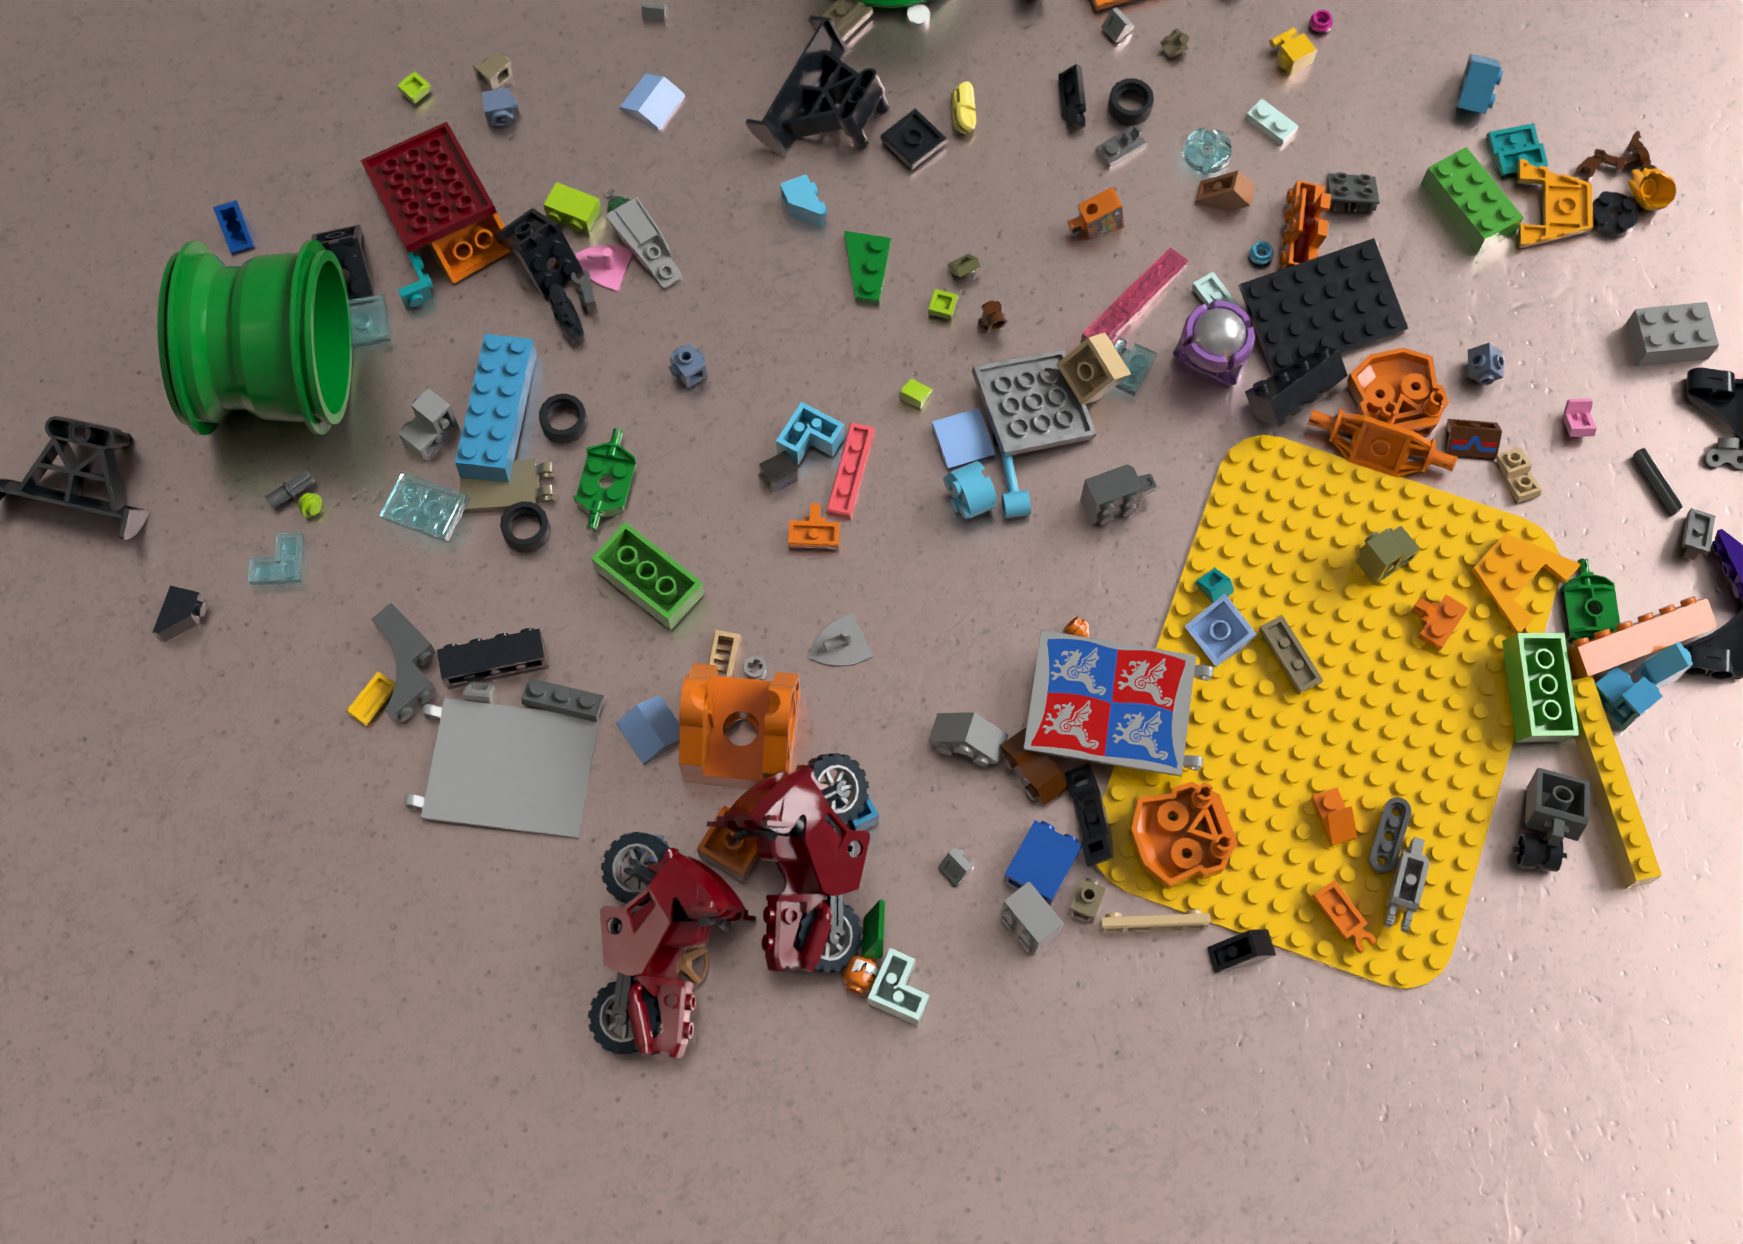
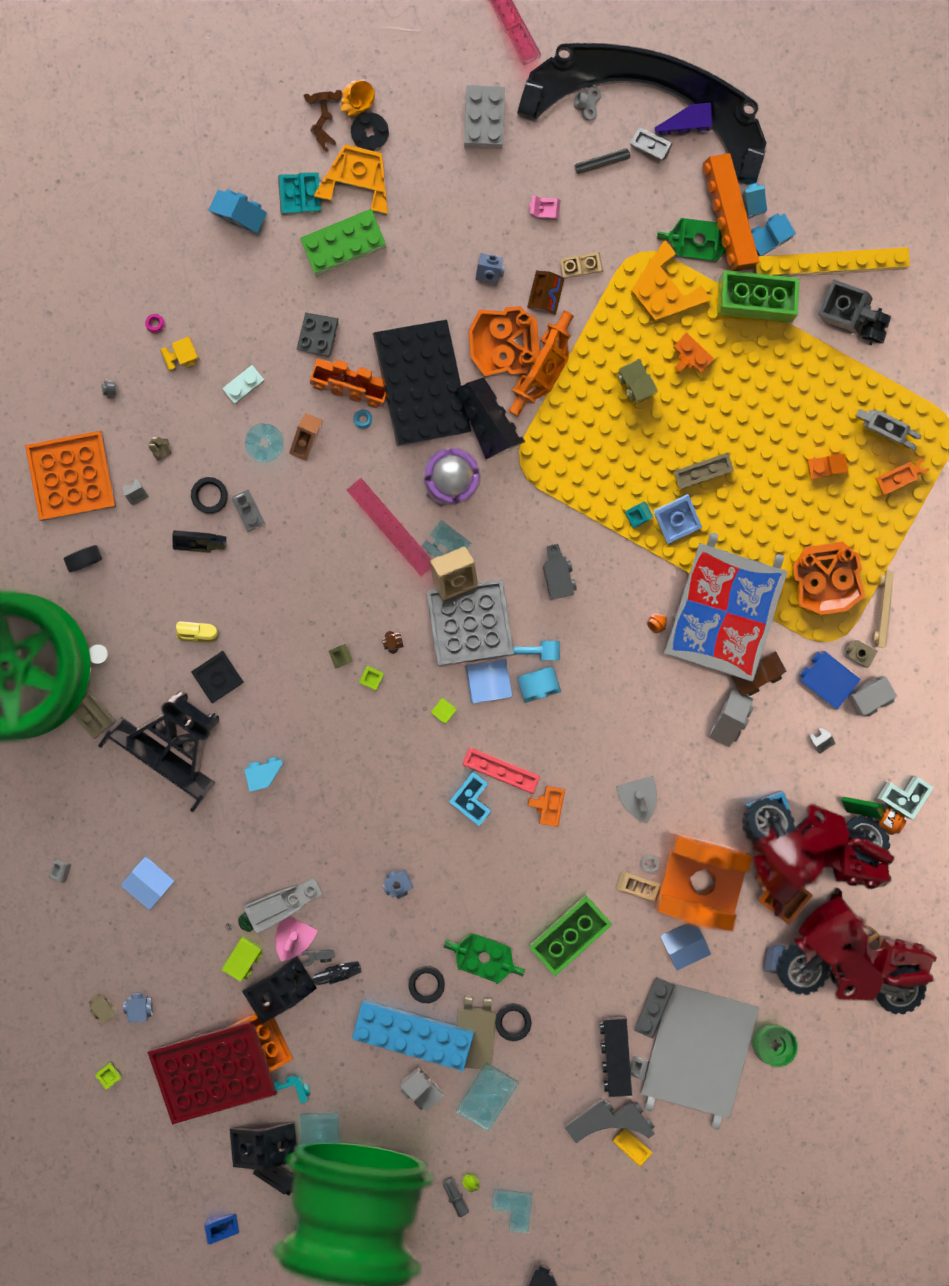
camera: 80 degrees left, 20 degrees up
clear smoke brick [757,451,798,494] -> none
green wing [844,231,891,305] -> none
black slope [1065,764,1113,867] -> none
orange torso [1067,186,1125,239] -> none
light aqua plate [1192,272,1241,308] -> none
black slope [1207,929,1276,973] -> none
dark grey plate [1368,797,1411,874] -> none
none -> green wheel [753,1024,798,1067]

